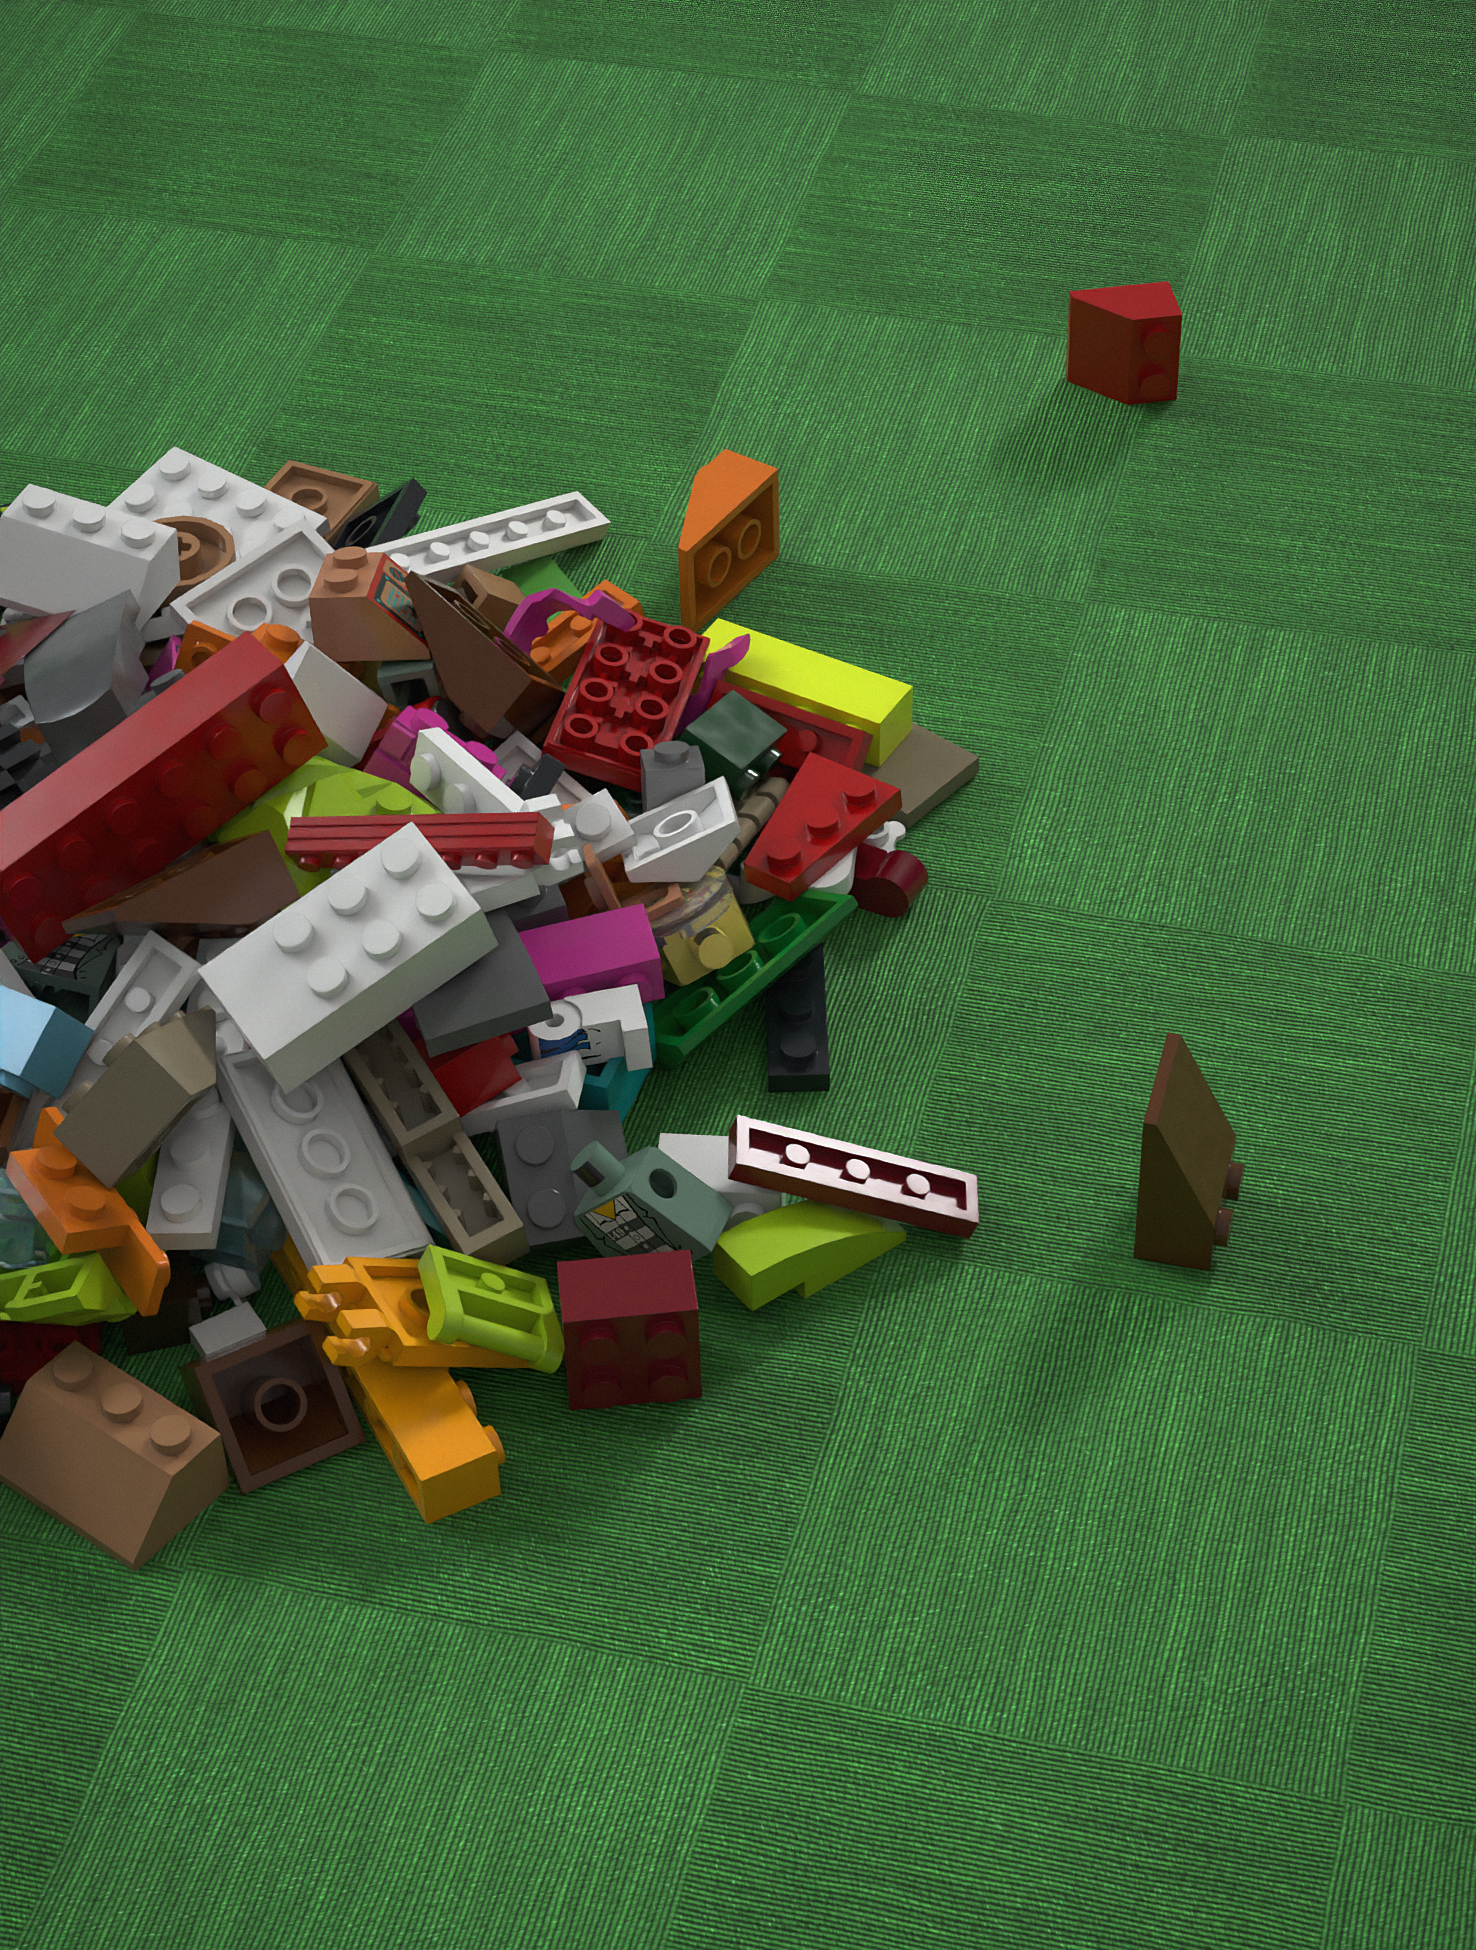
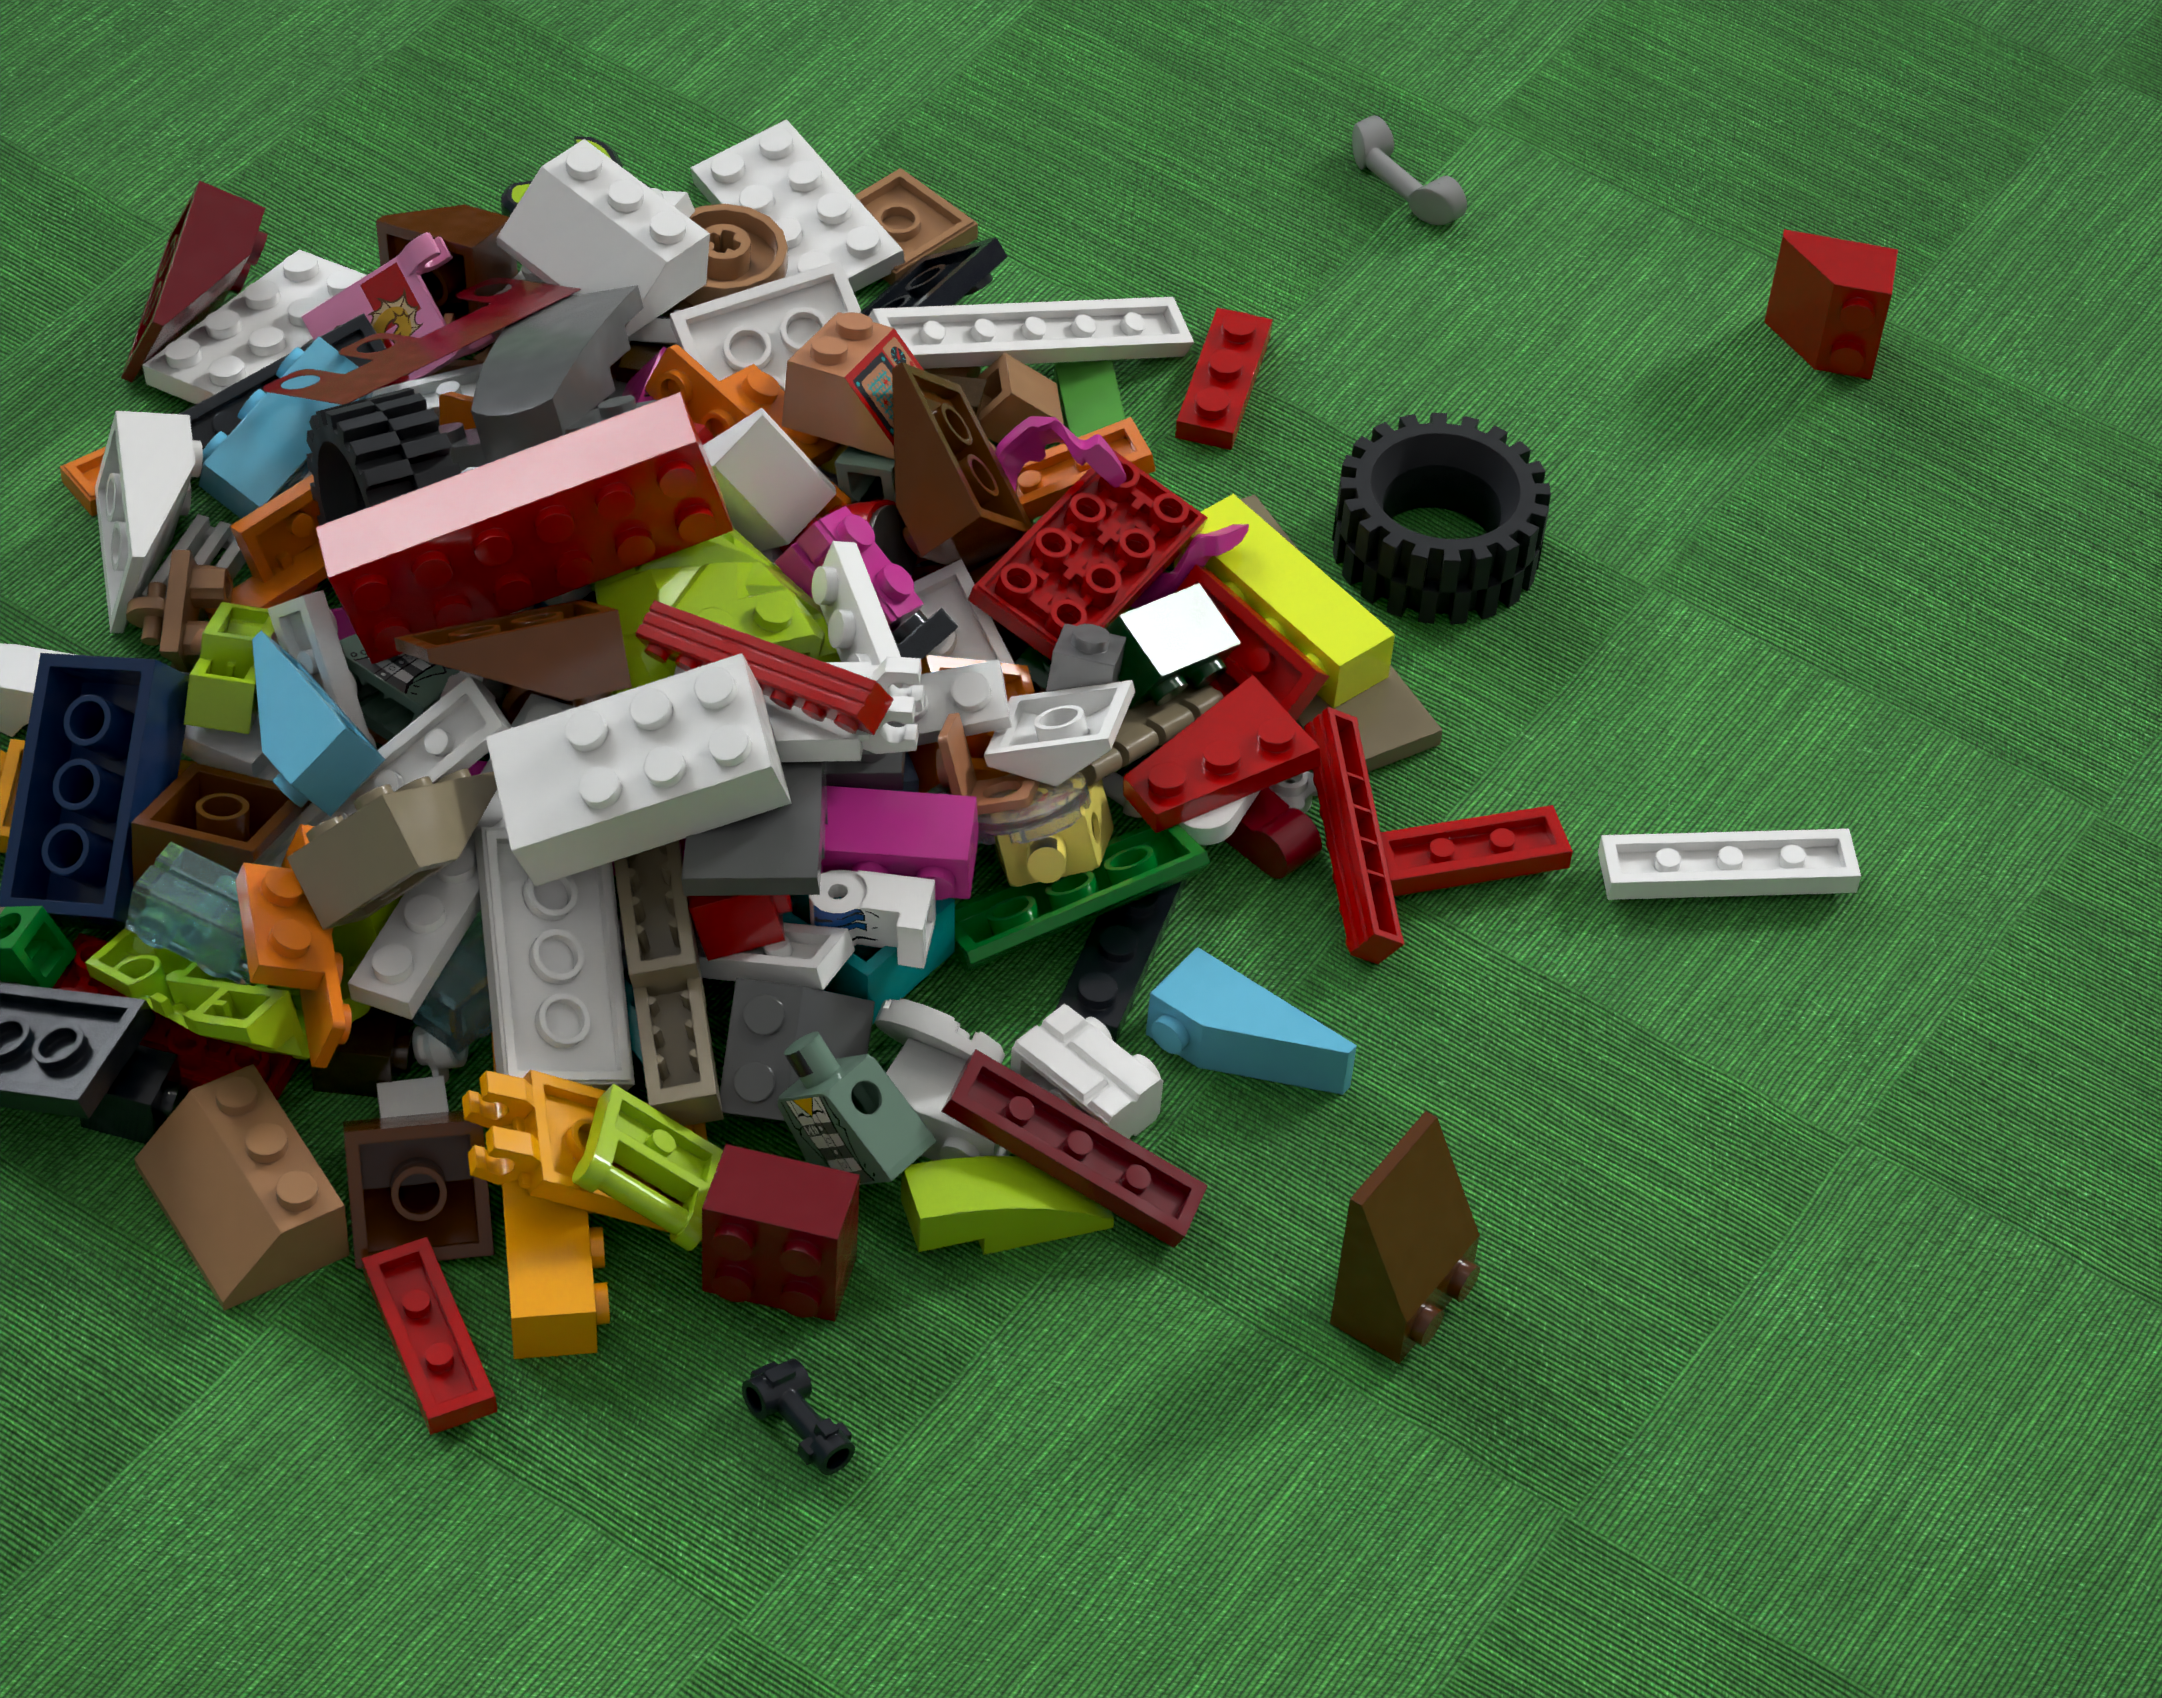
camera: 15 degrees right, 5 degrees up
orange slope [678,449,780,633] -> none
none -> red plate [361,1237,498,1435]
none -> black bar [742,1358,855,1475]
none -> white tile [874,998,1005,1064]
none -> white brick [1010,1004,1163,1139]
none -> medium azure slope [1146,947,1357,1095]
none -> red plate [1175,307,1273,450]
none -> red piece [1304,707,1404,964]
none -> black tyre [1332,413,1551,625]
none -> light grey bar [1352,115,1467,226]
none -> red plate [1380,805,1573,896]
none -> white plate [1598,829,1861,900]

